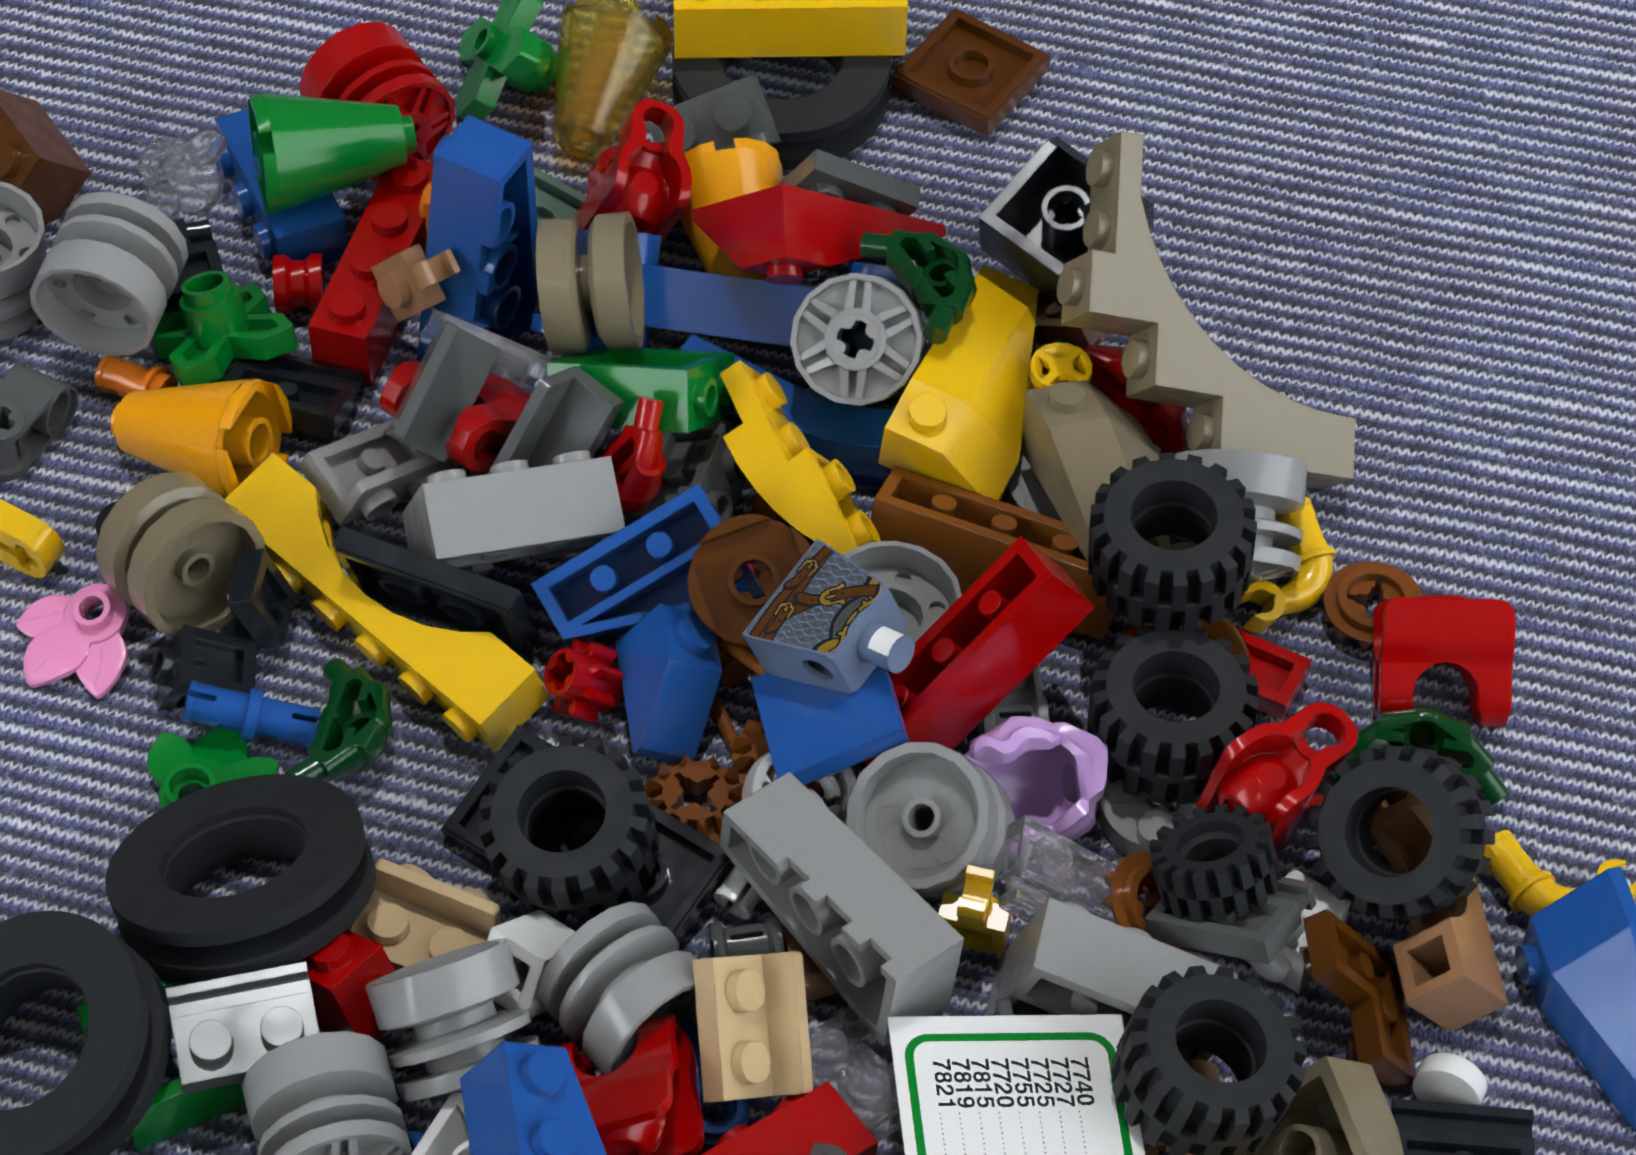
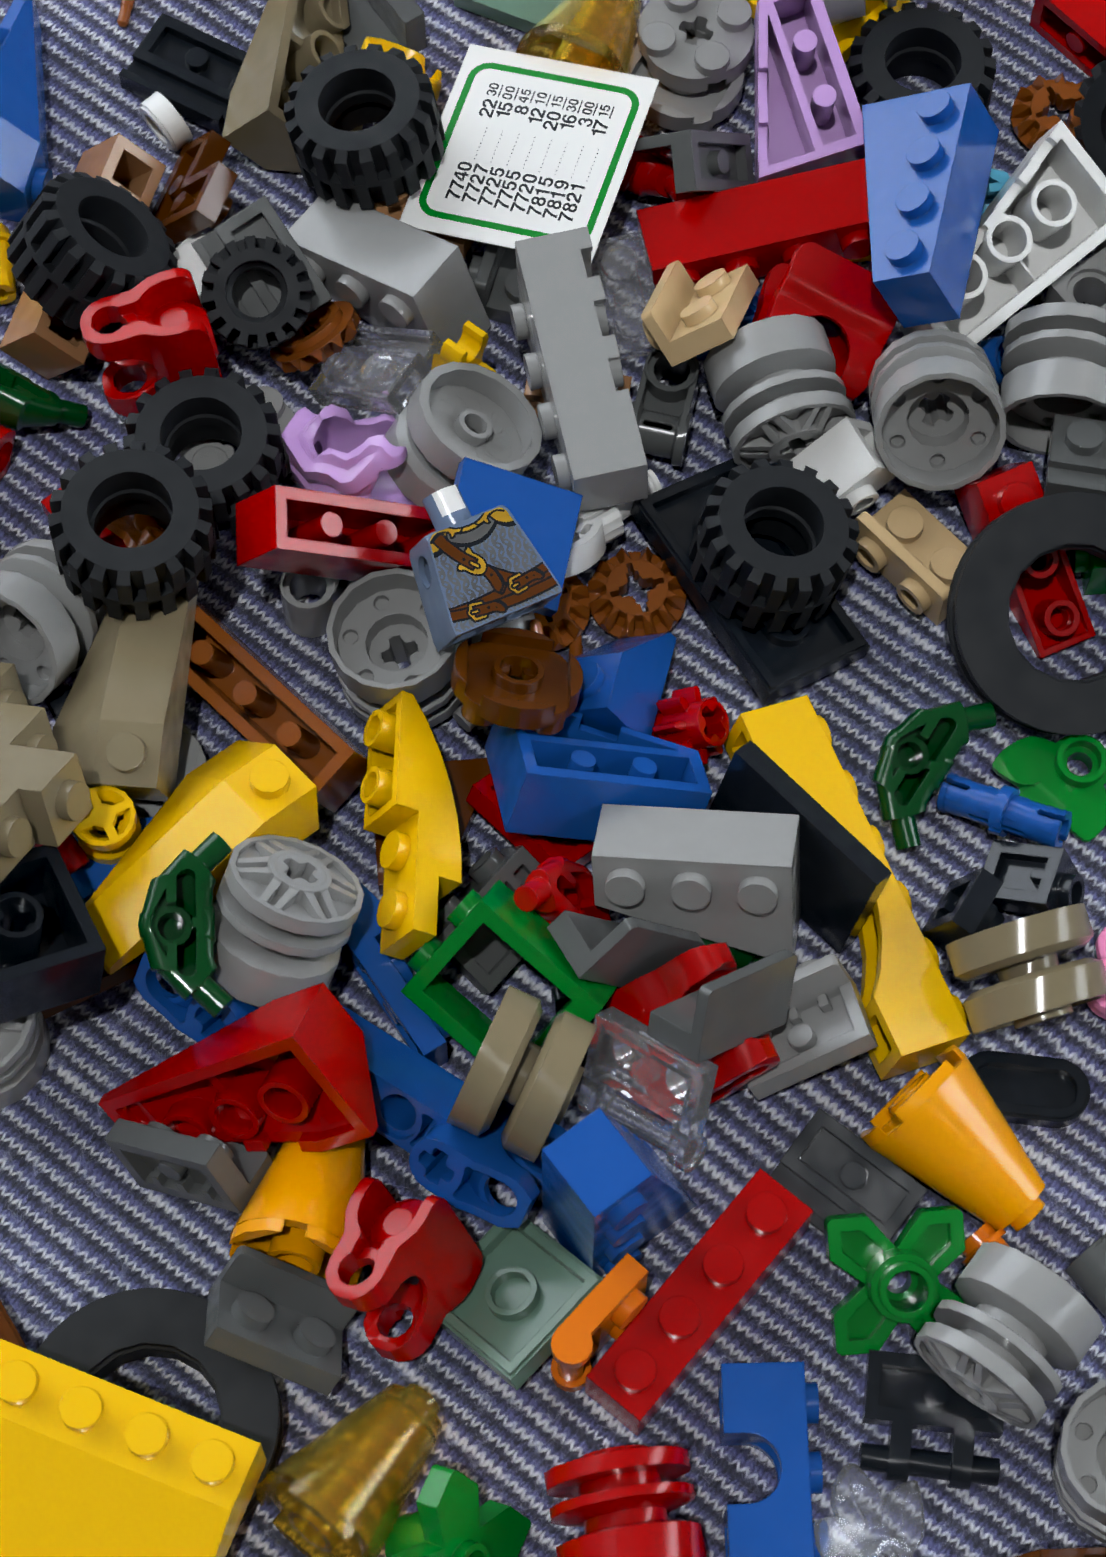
camera: 155 degrees left, 15 degrees up
green cone [248,93,417,214] -> none
red wheel [272,253,326,314] -> none
medium nougat plate [371,244,461,323] -> none

